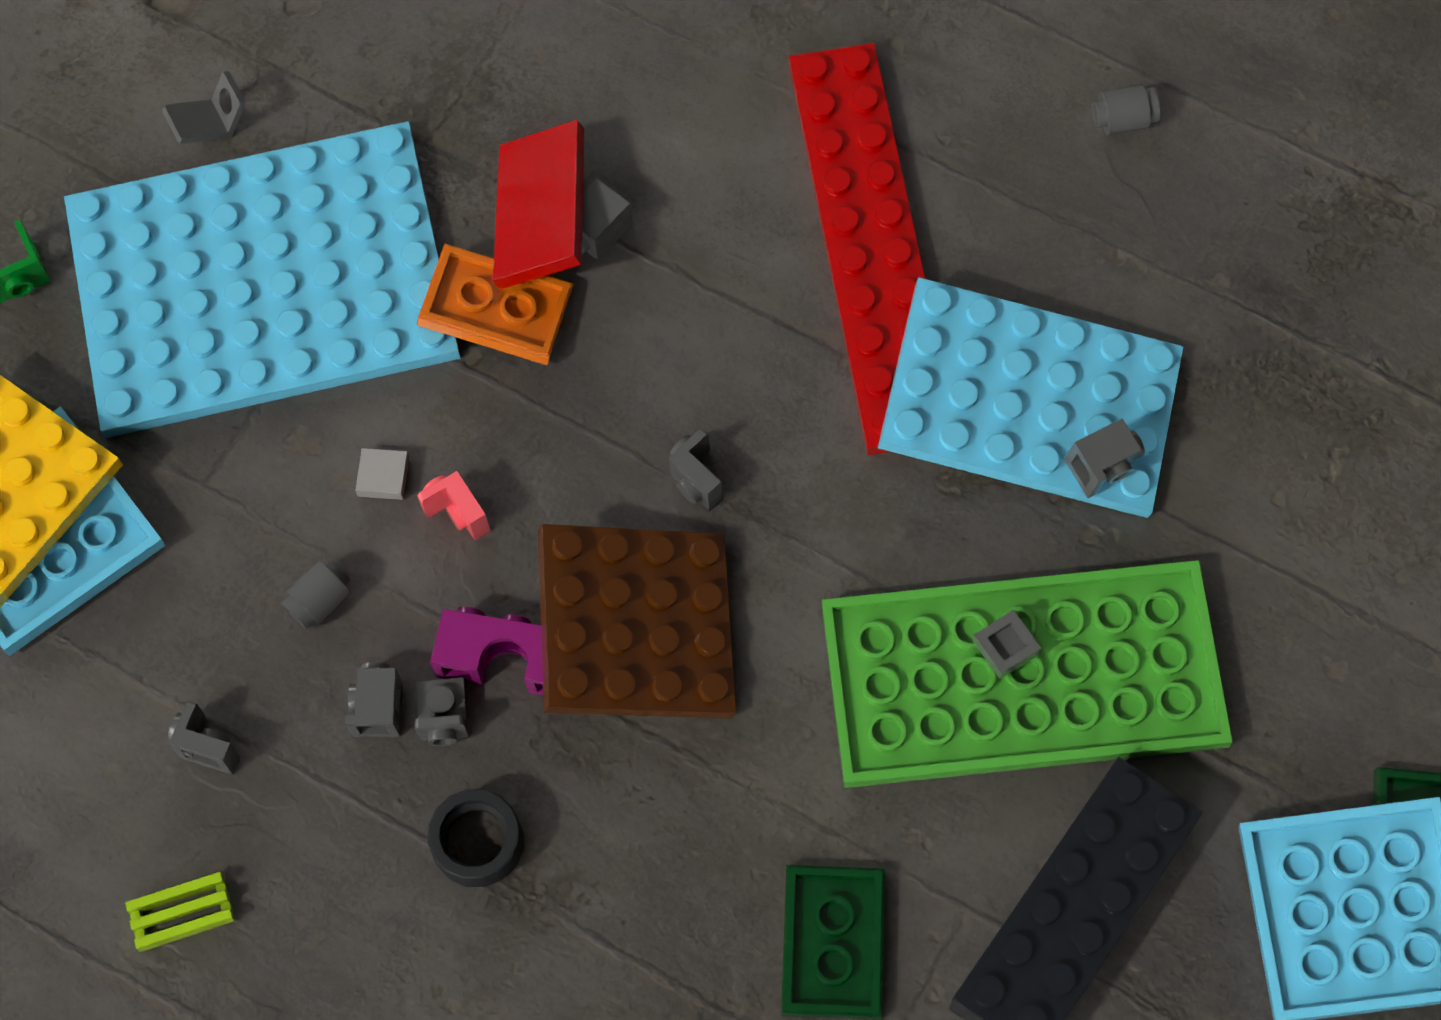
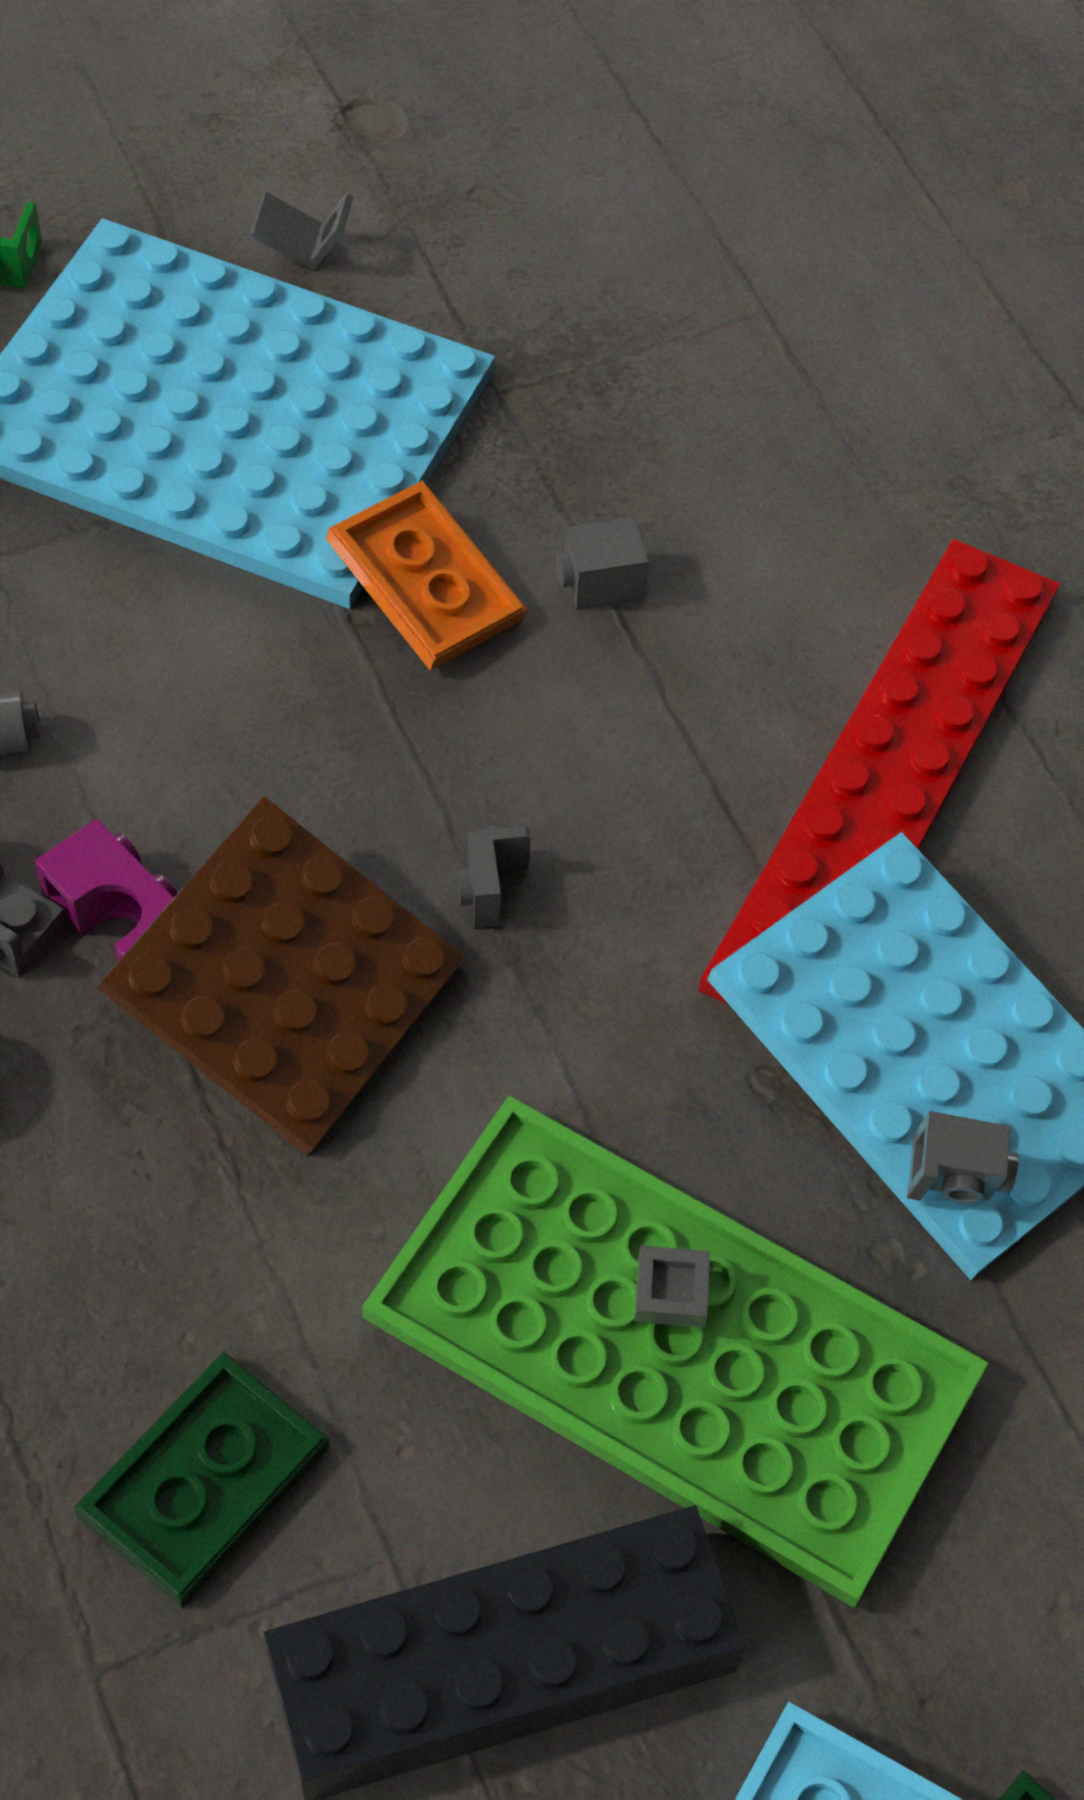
camera: 30 degrees right, 10 degrees down
light grey tile [355,448,409,500] -> none
coral bracket [417,471,491,540] -> none
red tile [493,119,584,290] -> none

